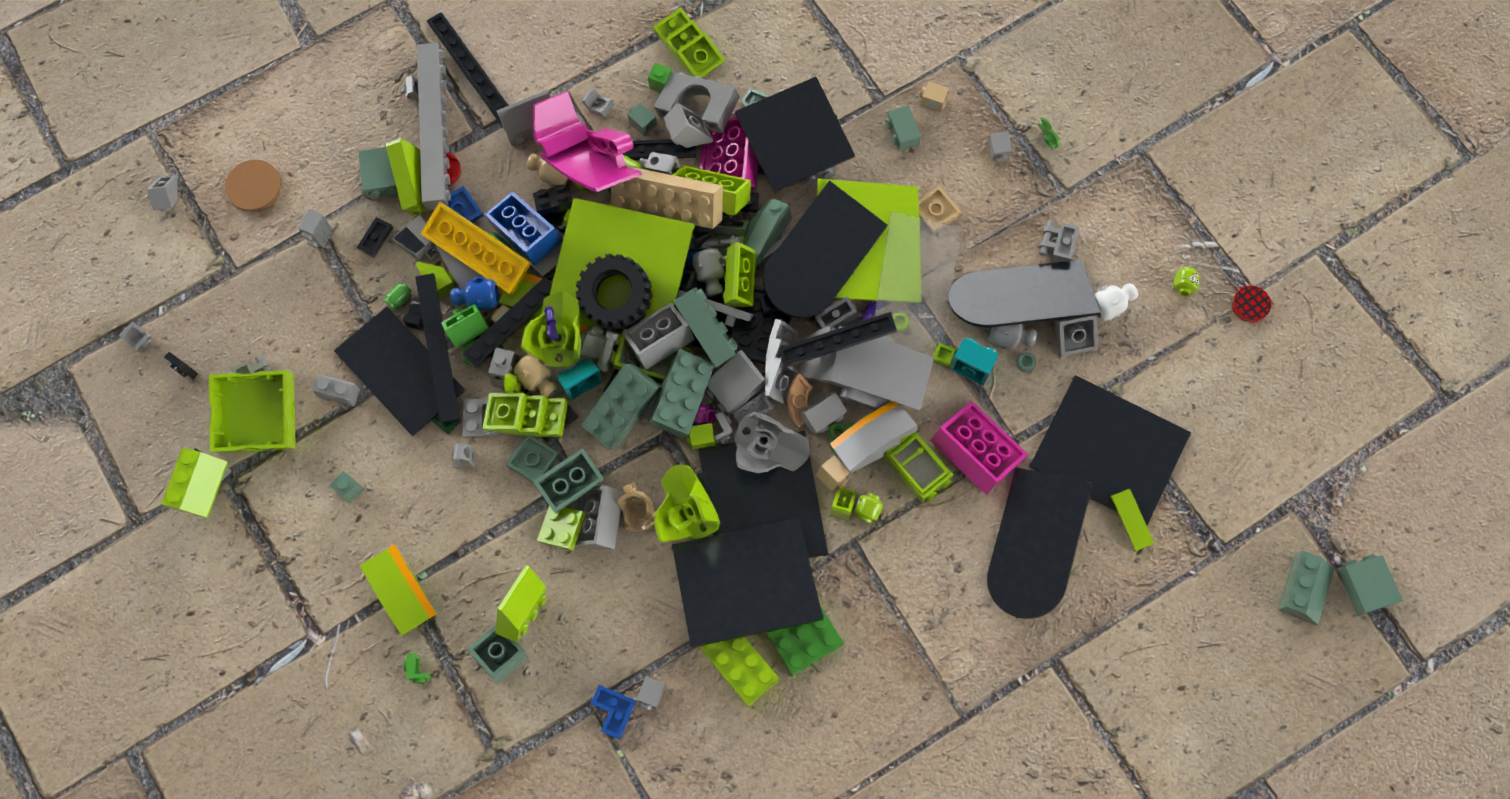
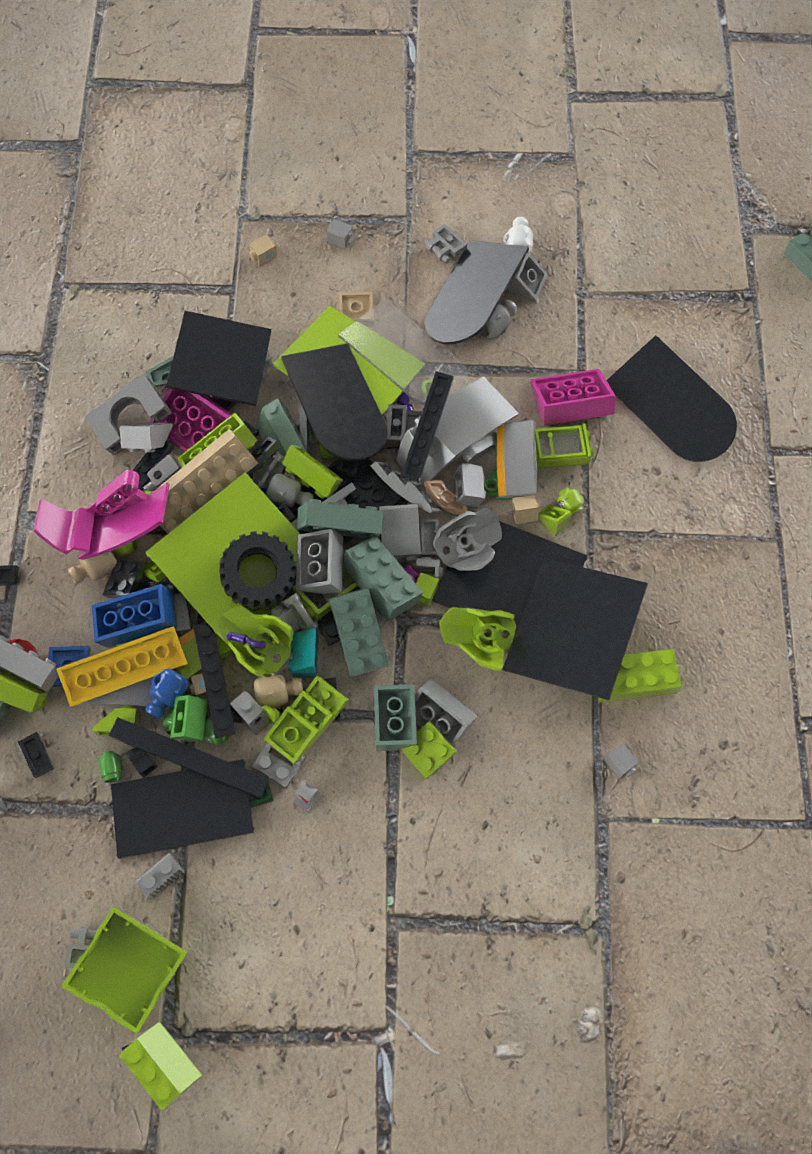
camera: 60 degrees left, 5 degrees down
black plate [164,352,198,380] -> none
sand green brick [329,471,364,503] -> none
lime slope [360,544,437,636] -> none
torso [393,215,440,261] -> none
bright green bracket [403,653,431,684] -> none
sand green brick [467,625,529,685] -> none
lime slope [495,565,547,642] -> none
light grey slope [497,90,551,146] -> none
sand green tile [505,436,560,484] -> none
light grey bracket [582,88,615,117] -> none
blue plate [591,685,637,740] -> none
tan helmet [617,482,656,532] -> none
sand green brick [628,103,657,136] -> none
bright green brick [648,63,672,93] -> none
lime slope [652,7,726,78] -> none
bright green plate [766,605,844,676] -> none
sand green brick [885,105,921,151] -> none
lime tile [933,343,957,368] -> none
teal brick [949,337,999,386] -> none
sand green tile [1016,352,1036,373] -> none
black piece [1029,375,1191,526] -> none
bright green plate [1037,117,1060,149] -> none
lime tile [1111,489,1155,551] -> none
lime head [1173,267,1200,296] -> none
tile [1232,286,1272,323] -> none

